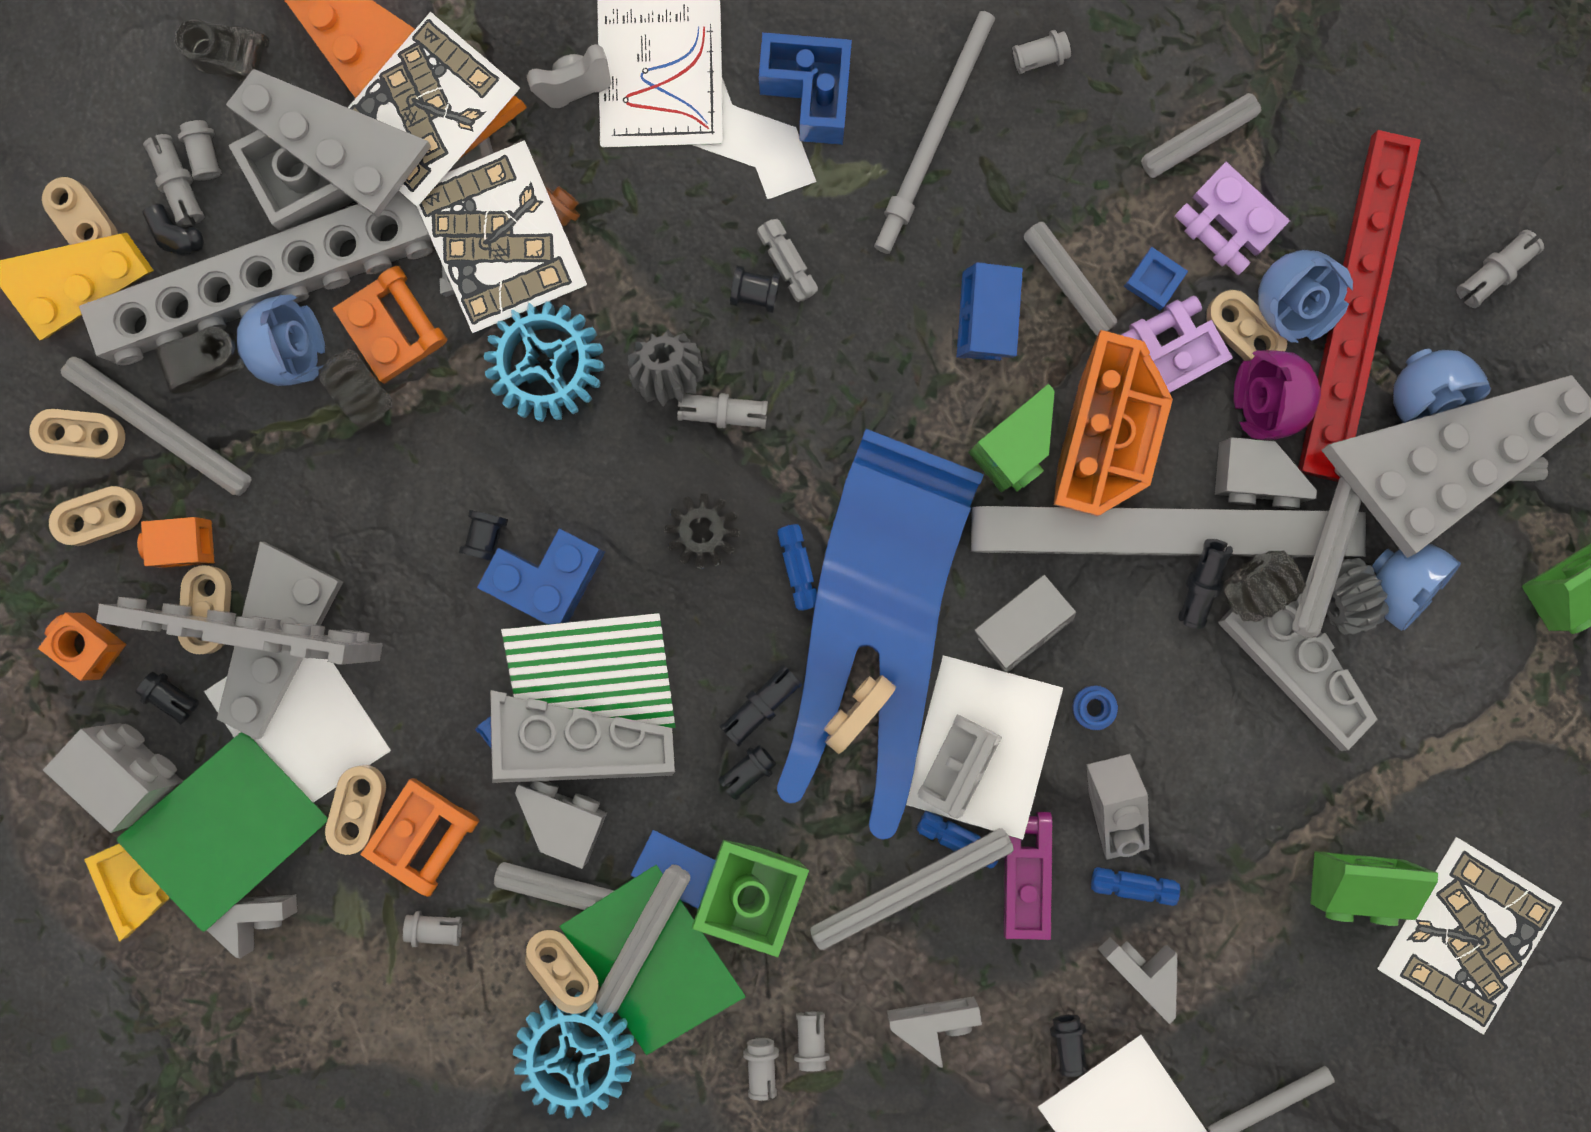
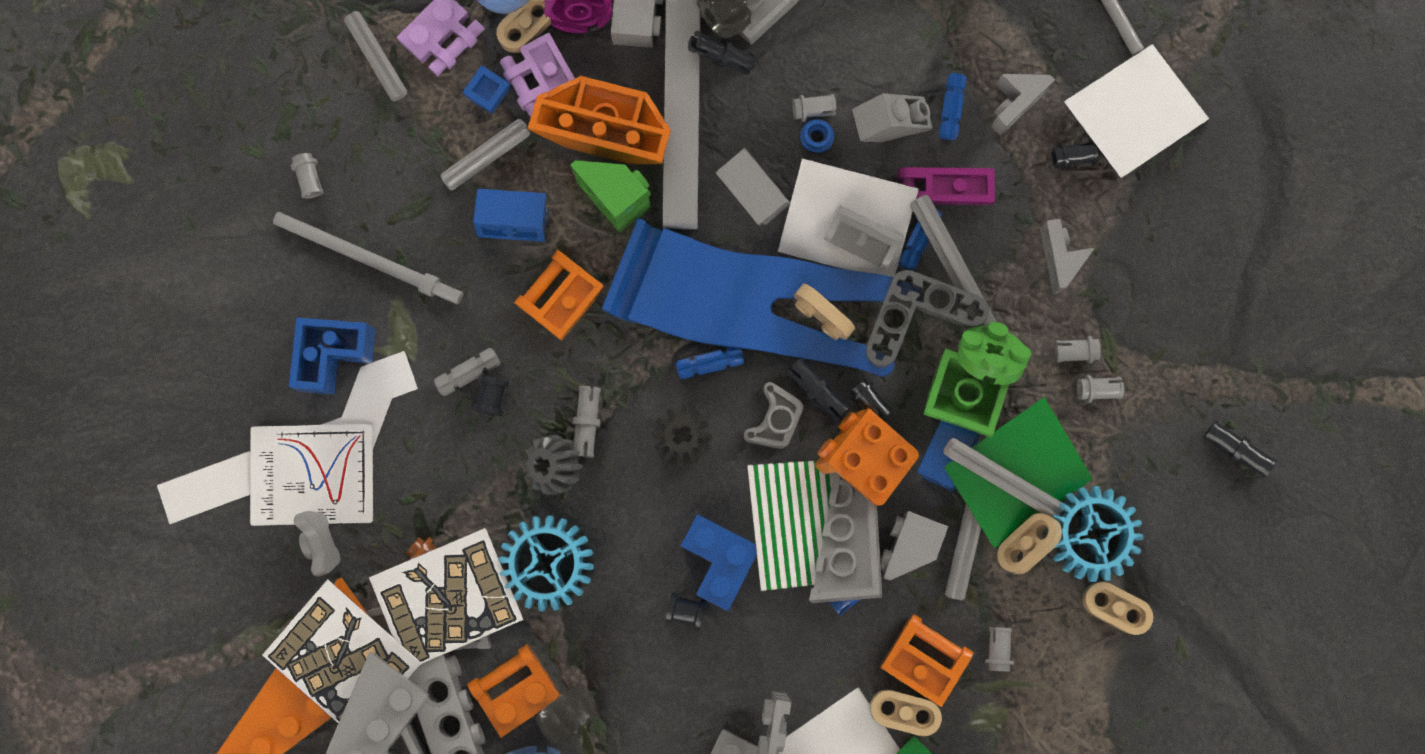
camera: 85 degrees left, 5 degrees down
none -> orange plate [514,250,605,341]
none -> light grey piece [744,382,803,450]
none -> light grey pin [792,94,836,122]
none -> orange bracket [814,408,919,506]
none -> dark grey beam [865,270,989,368]
none -> bright green plate [957,322,1031,385]
none -> tan plate [1082,582,1153,635]

